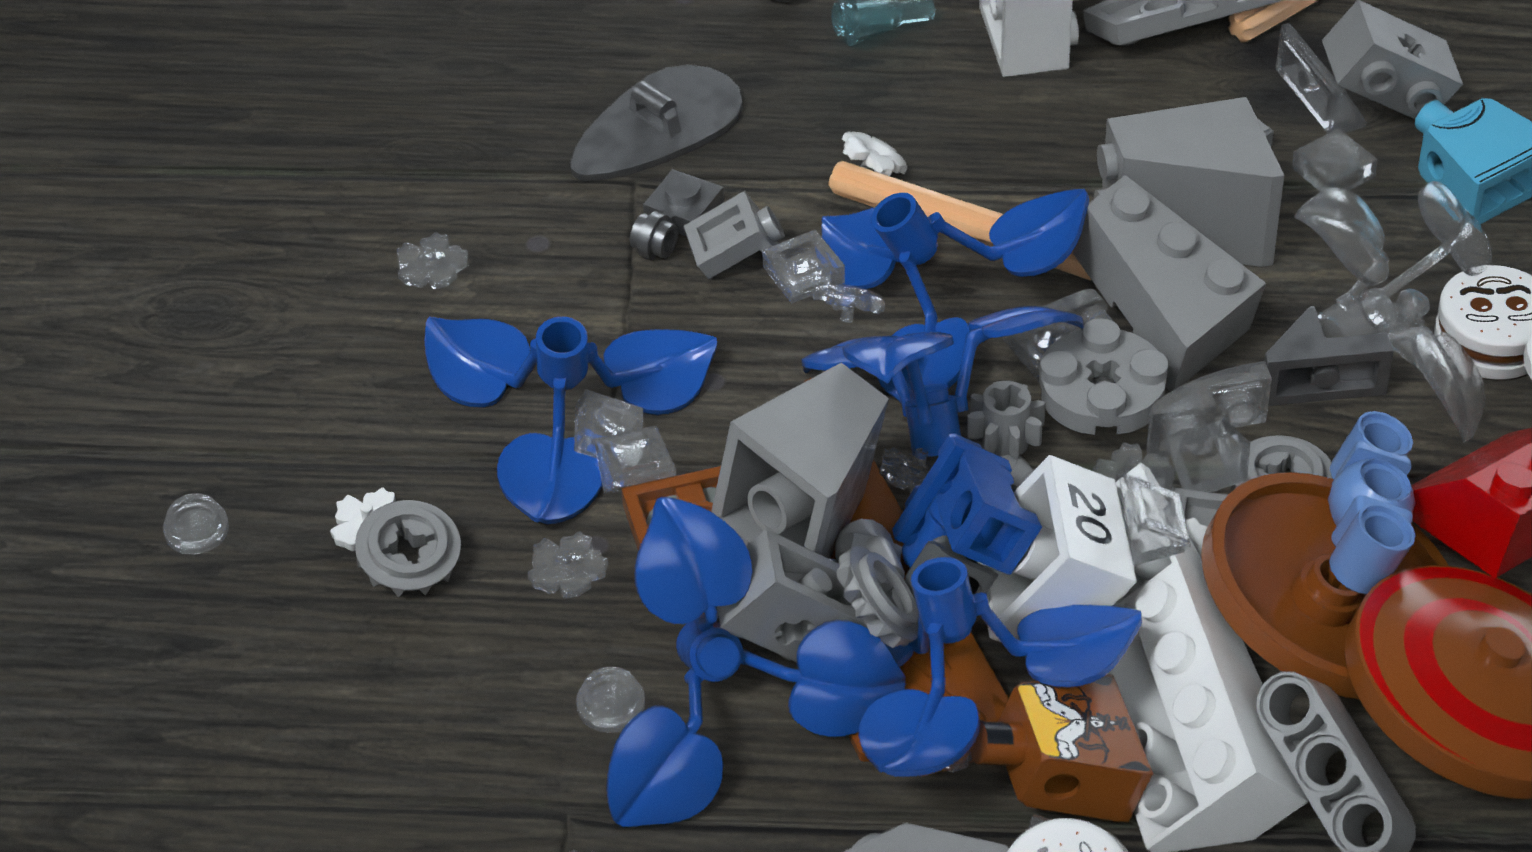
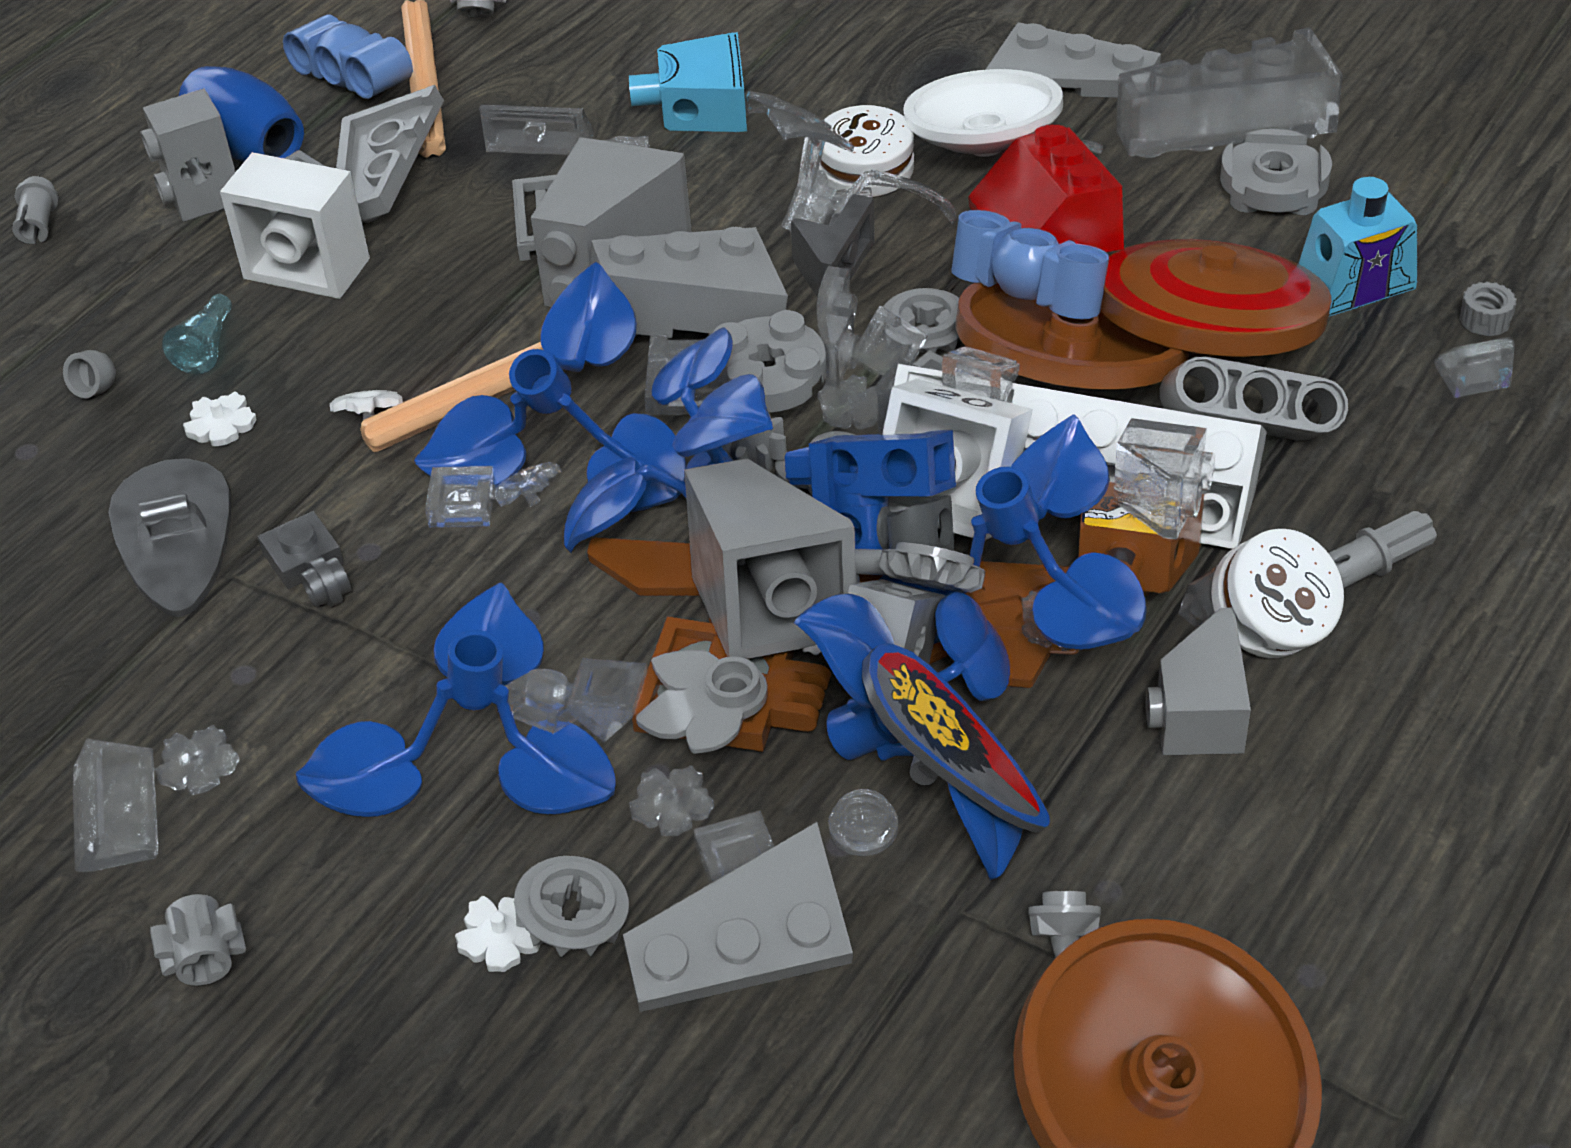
camera: 60 degrees left, 0 degrees up
clear plate [163,493,229,554] -> none
light grey bracket [684,191,785,279] -> none
light grey brick [1322,0,1463,119] -> none
none -> clear slope [73,739,159,872]
none -> light grey gear [150,894,246,986]
none -> white plant [183,391,257,446]
none -> light grey wing [623,822,853,1012]
none -> light grey plate [636,650,768,754]
none -> clear tile [693,811,774,884]
none -> shield [862,644,1050,833]
none -> clear slope [1113,418,1215,540]

